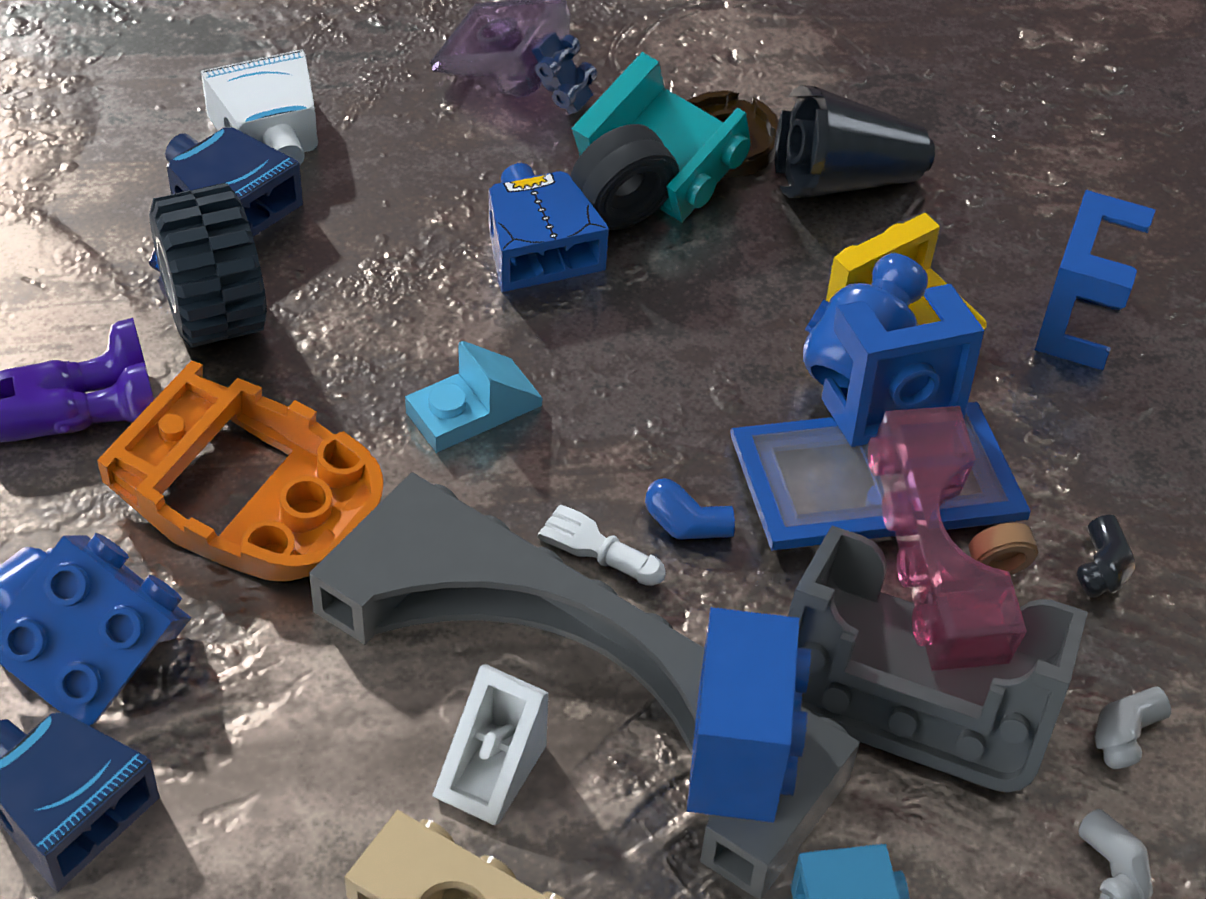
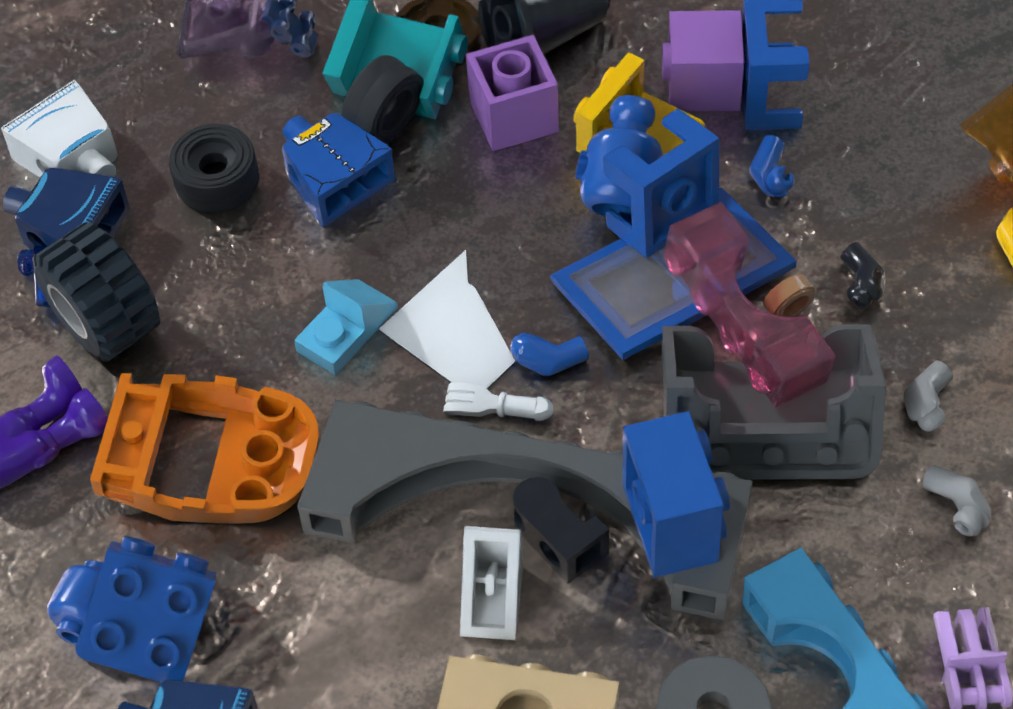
camera: 15 degrees left, 5 degrees up
none -> black tyre [169,124,259,213]
none -> white sticker [379,250,515,388]
none -> medium lavender head [466,35,559,152]
none -> black leg [513,477,609,584]
none -> medium lavender head [662,10,744,112]
none -> blue arm [749,135,795,198]

